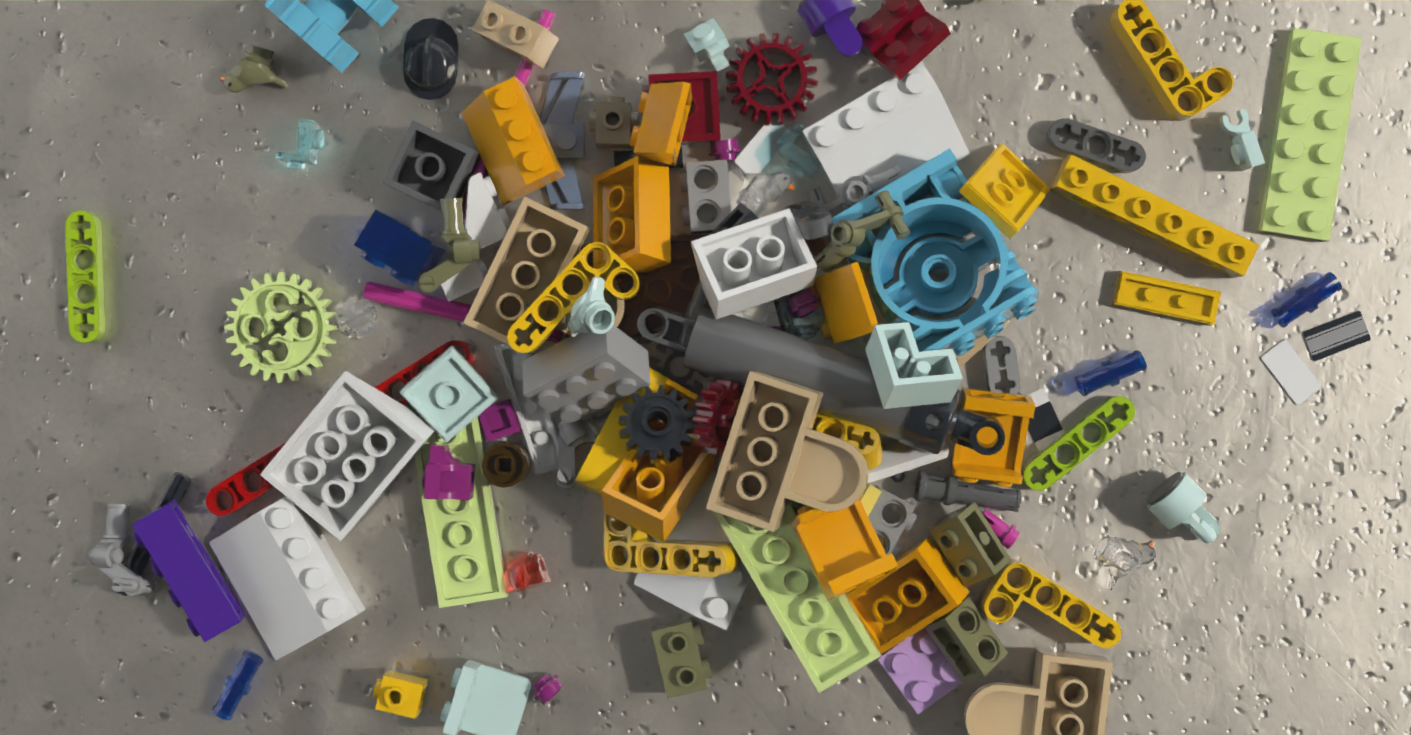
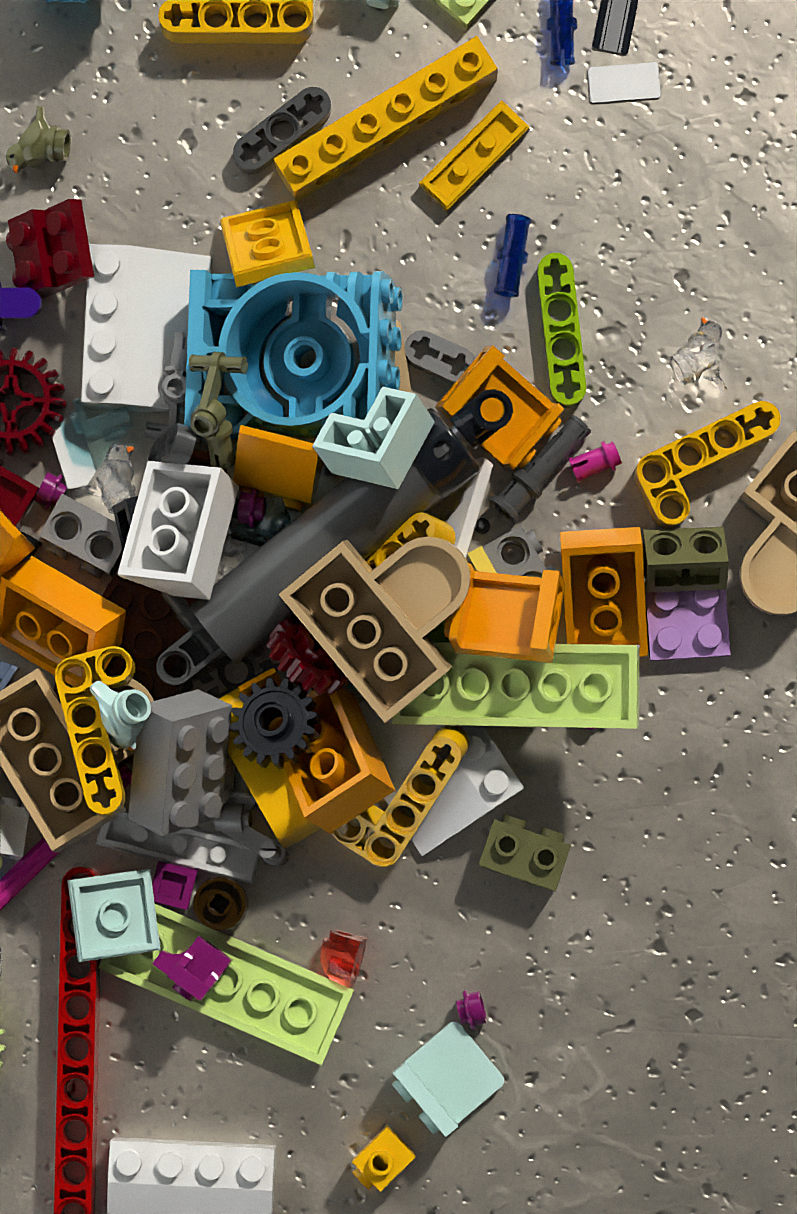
camera: 50 degrees left, 5 degrees down
white slope [260,371,435,541] -> none
olive brick [929,501,1011,588] -> none
black sticker [1026,388,1066,453] -> none
light aqua piece [1147,472,1220,543] -> none

